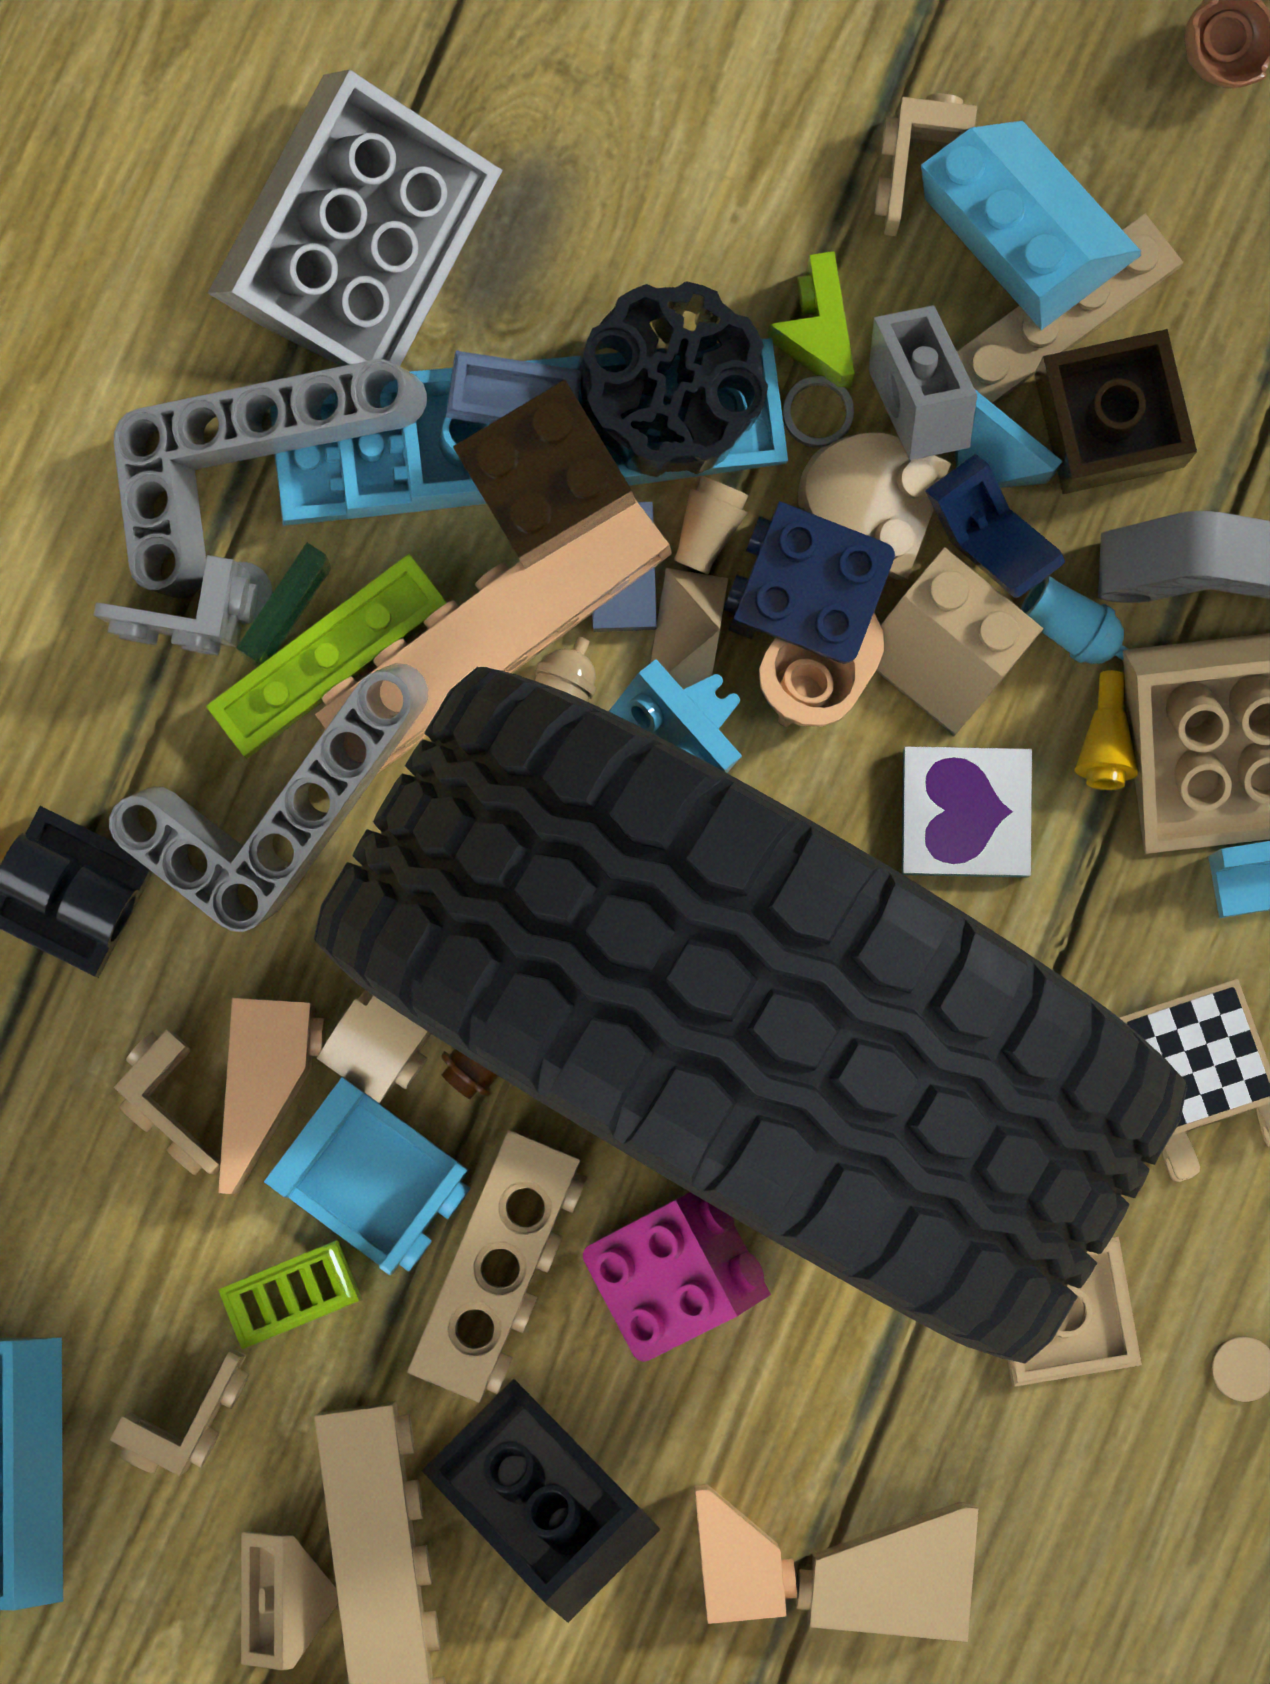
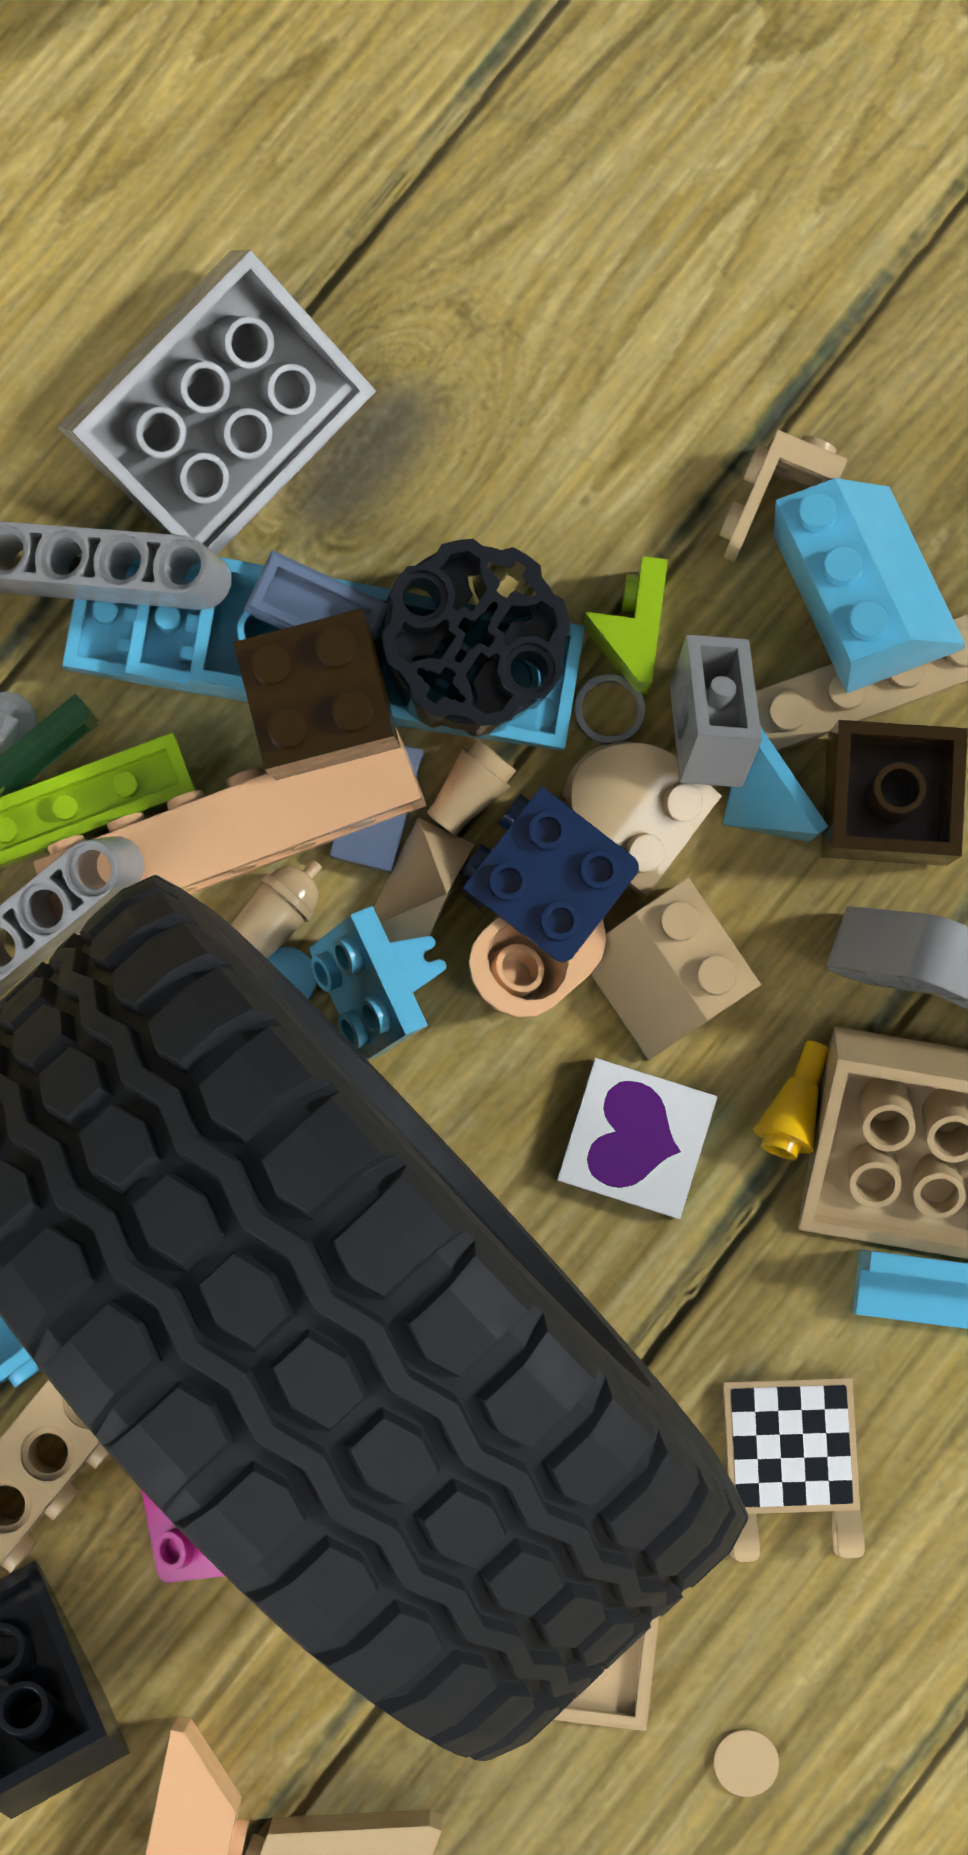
camera: 15 degrees right, 0 degrees up
dark blue bracket [925,454,1065,597] -> none
medium azure piece [1021,576,1128,664] -> none

